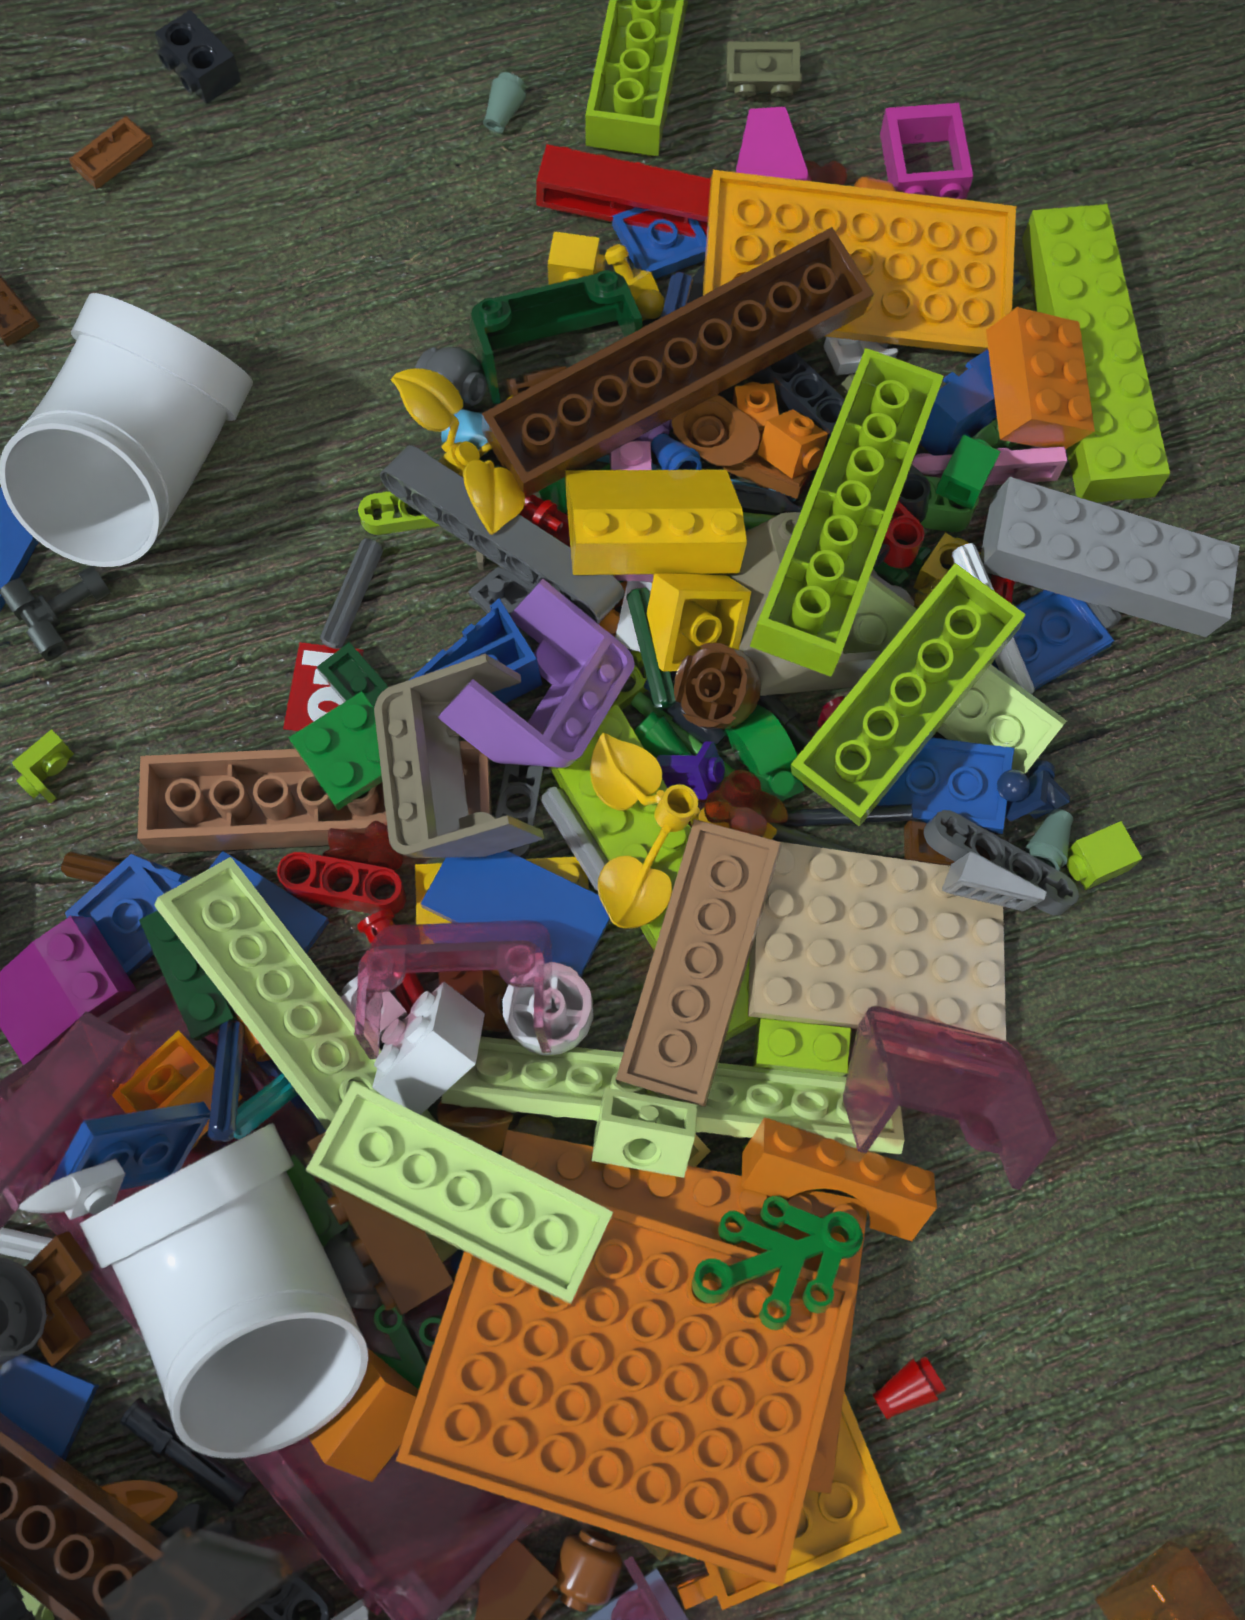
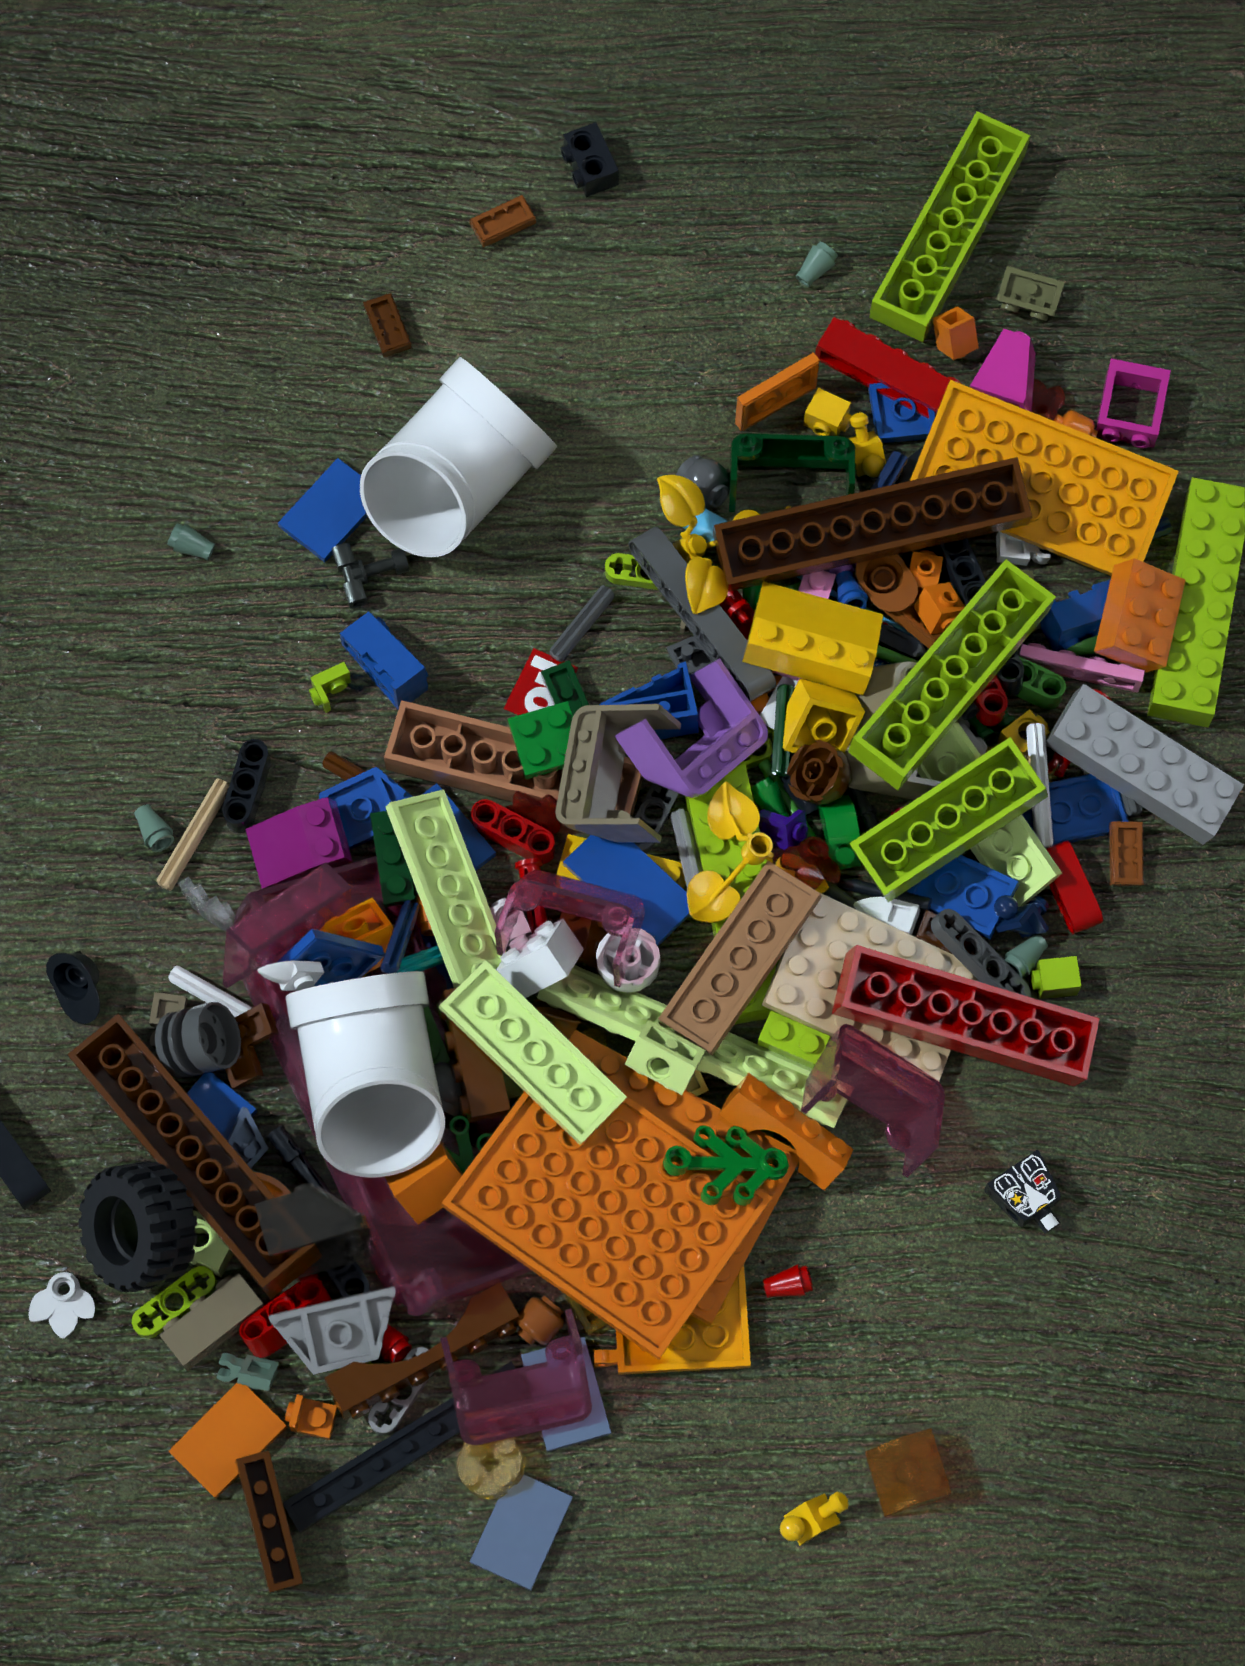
camera: 20 degrees right, 0 degrees up
reddish brown plate [501,366,566,396] -> none
green brick [935,434,1001,510] -> none
light grey slope [942,851,1047,911] -> none
none -> sand blue piece [227,1107,268,1169]
none -> blue wedge [339,611,429,710]
none -> orange tile [735,352,820,431]
none -> red brick [832,945,1100,1086]
none -> white plate [854,897,921,935]
none -> orange brick [932,306,979,360]
none -> black torso [984,1149,1061,1234]
none -> red beam [1045,840,1103,934]
none -> dark orange plate [1109,821,1144,886]

